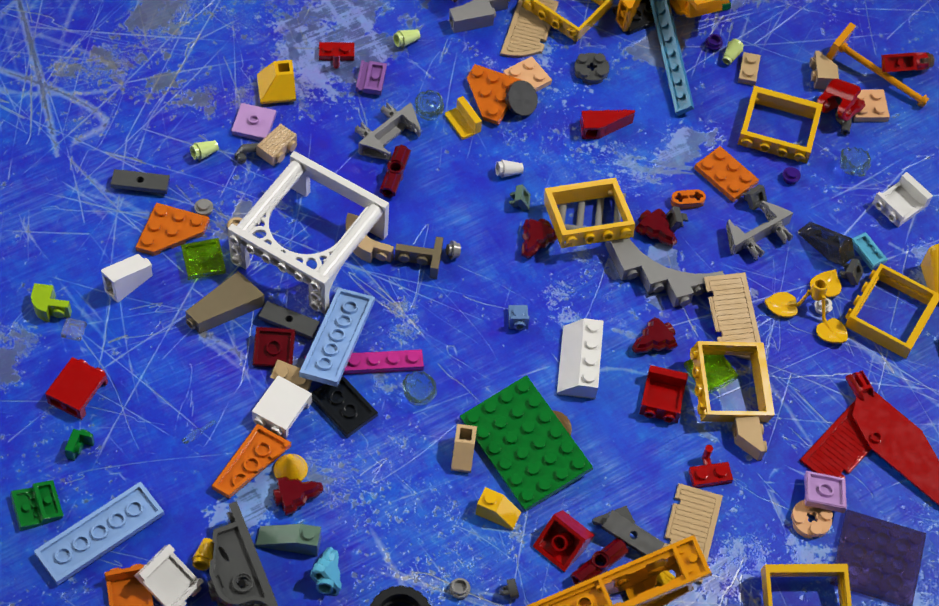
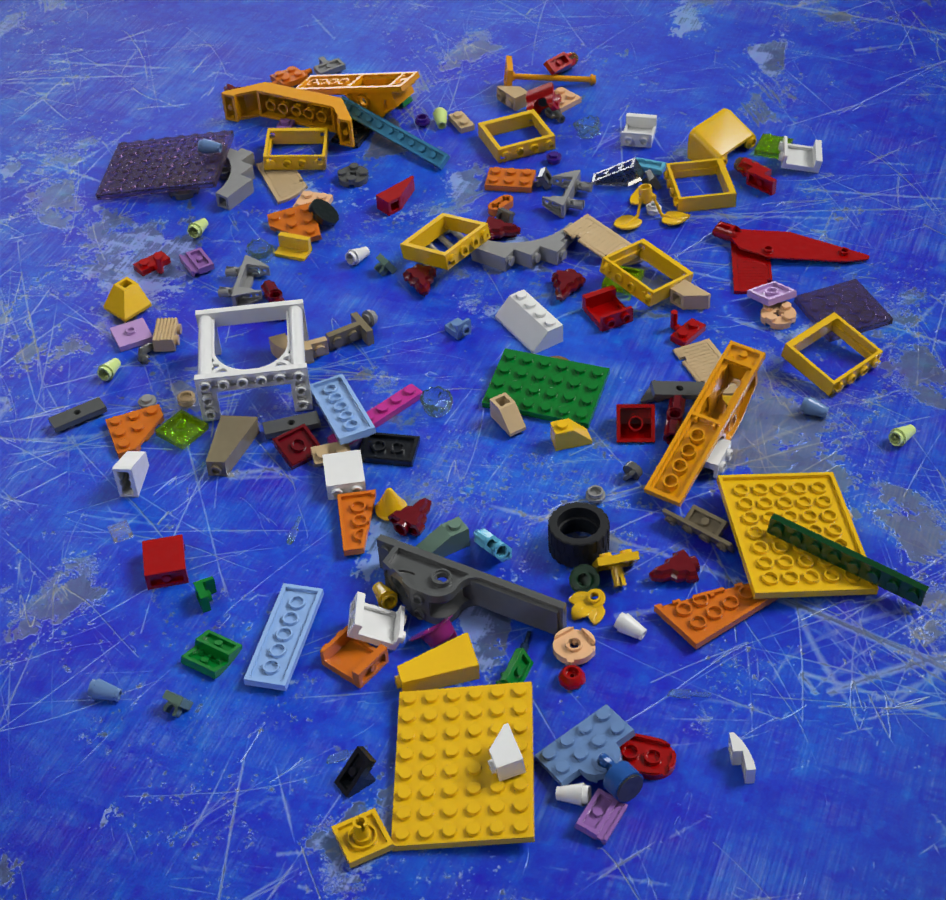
camera: 30 degrees left, 15 degrees down
lime brick [31,283,72,322] -> none

